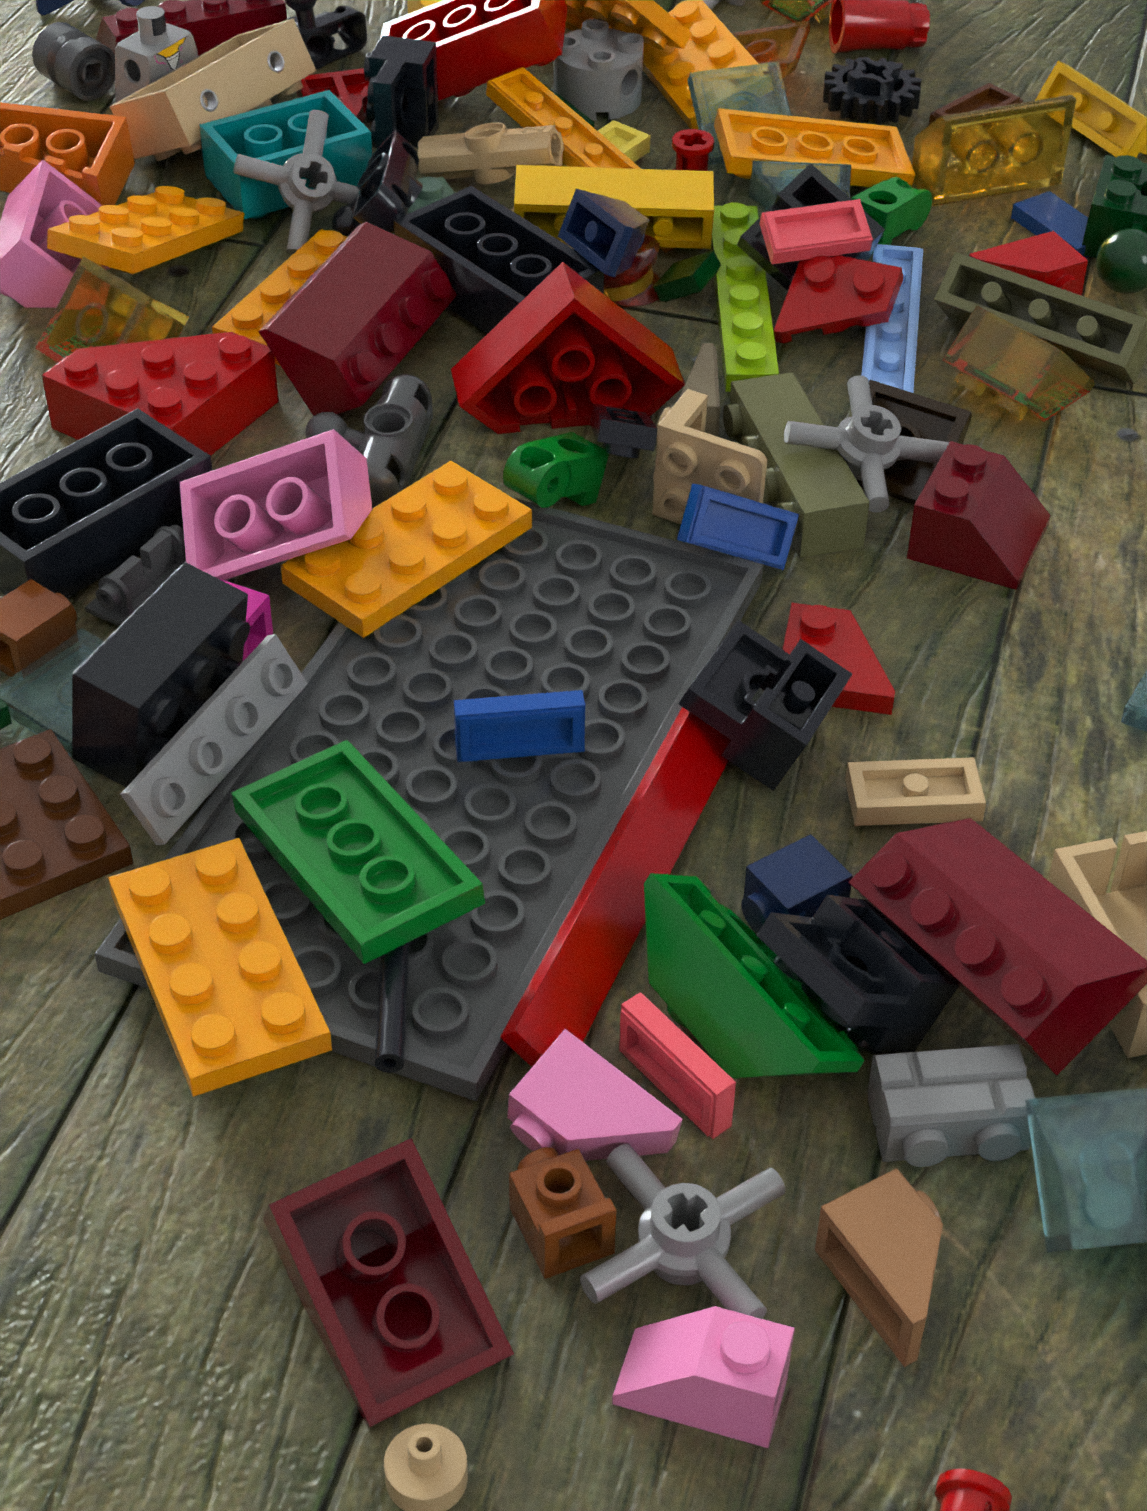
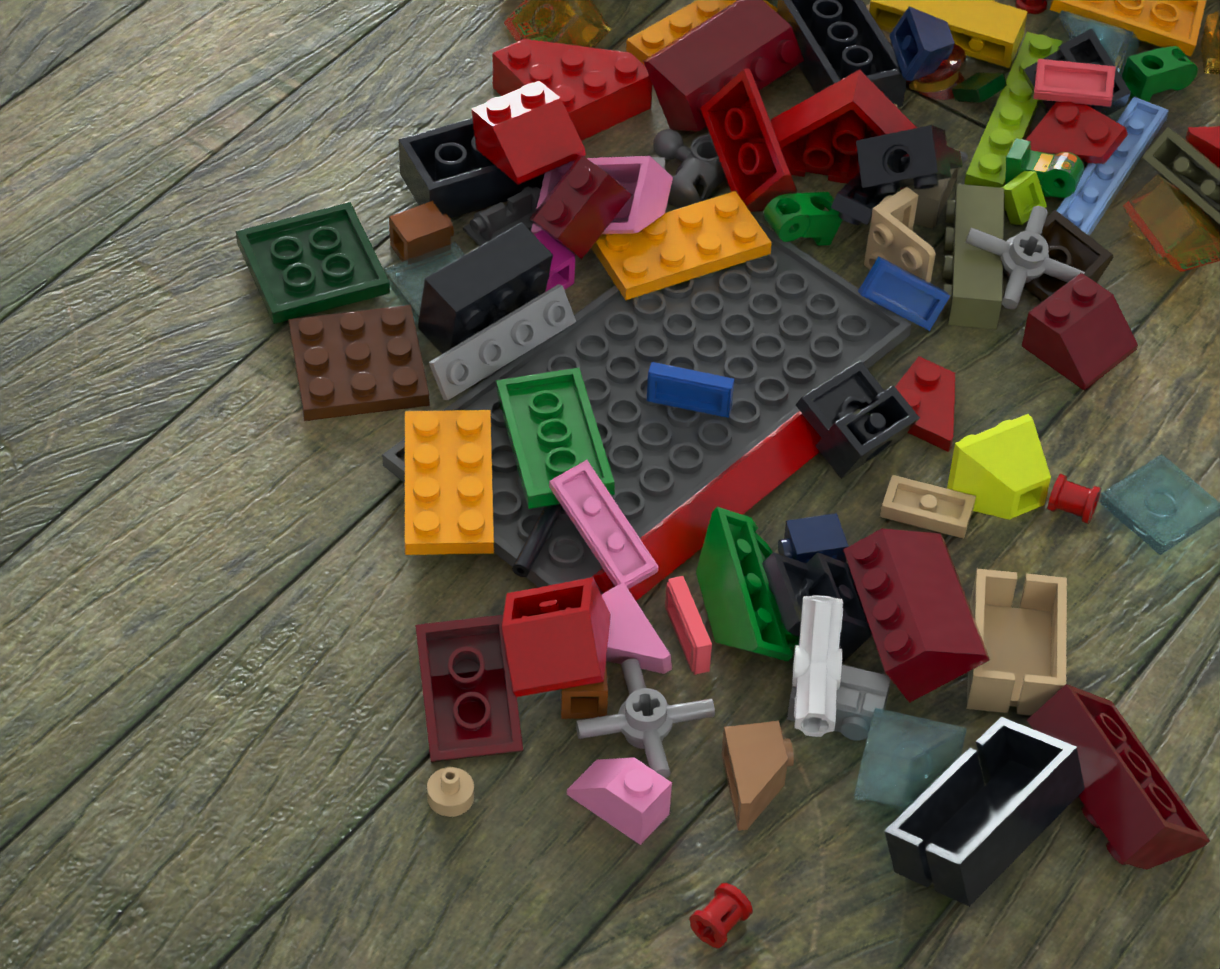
camera: 20 degrees right, 5 degrees up
none -> red slope [471,81,586,184]
none -> red slope [502,577,611,697]
none -> dark red slope [529,155,632,259]
none -> bright pink tile [549,460,659,589]
none -> red slope [700,69,798,212]
none -> white piece [792,595,843,737]
none -> black brick [856,125,962,197]
none -> neon yellow slope [947,414,1051,520]
none -> lime tile [1002,171,1047,225]
none -> green leg [1005,139,1084,198]
none -> red bush [1047,474,1102,524]

